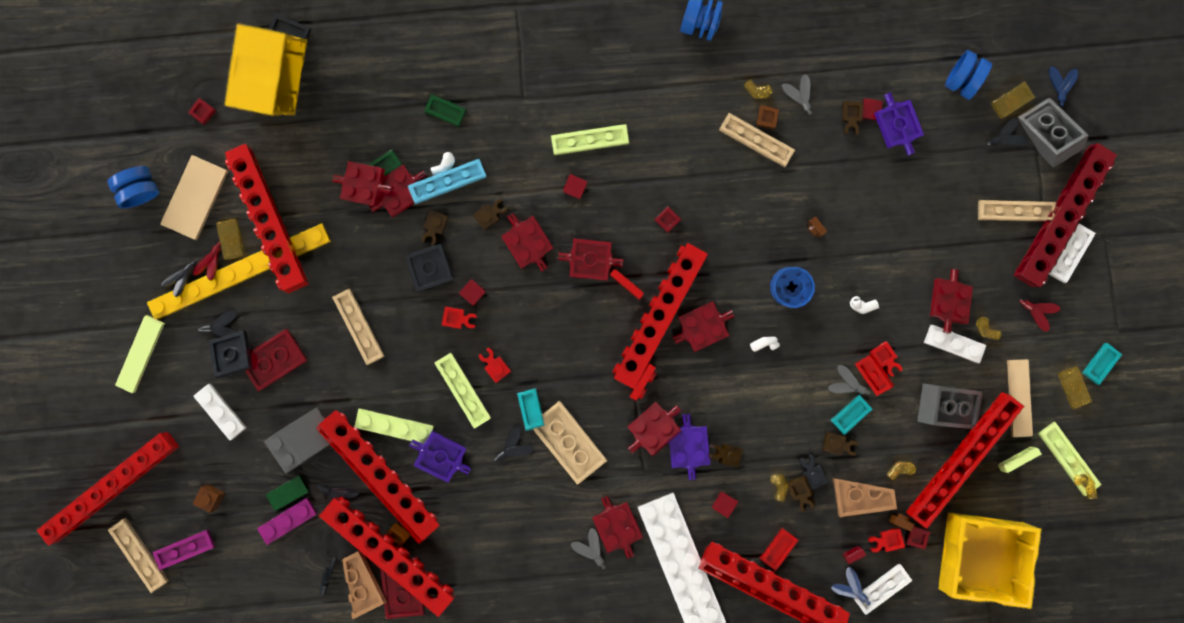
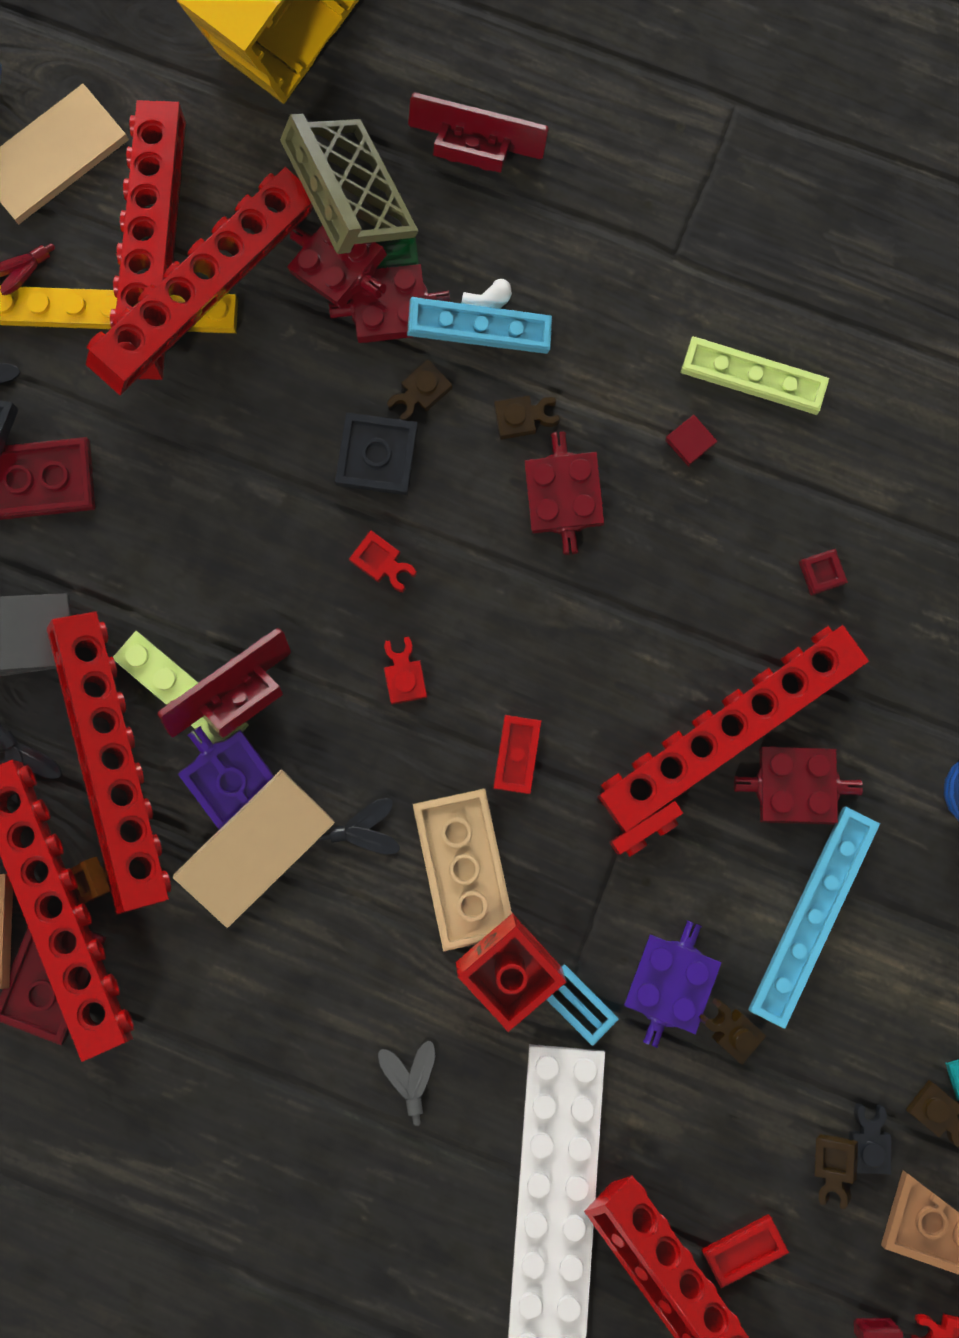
camera: 30 degrees right, 5 degrees down
dark red tile [188,98,216,125] -> none
clear yellow plate [216,219,245,260] -> none
tan tile [332,289,385,365] -> none
dark green tile [424,94,467,128] -> none
yellowish green plate [435,353,491,428] -> none
dark red tile [459,279,486,306] -> none
teal tile [517,388,545,431] -> none
dark red plate [558,239,623,281] -> none
dark red plate [592,495,643,559] -> none
red tile [610,269,644,300] -> none
dark red plate [628,402,682,456] -> none
dark red tile [711,491,738,518] -> none
white arm [750,337,780,352] -> none
clear yellow arm [770,473,788,502] -> none
none -> red brick [86,166,313,396]
none -> dark red bracket [158,628,291,738]
none -> tan tile [173,769,335,928]
none -> olive fence [280,114,419,254]
none -> dark red bracket [408,92,549,173]
none -> red brick [456,913,566,1032]
none -> red plate [493,715,541,794]
none -> medium azure tile [546,964,619,1046]
none -> medium azure plate [748,807,880,1029]

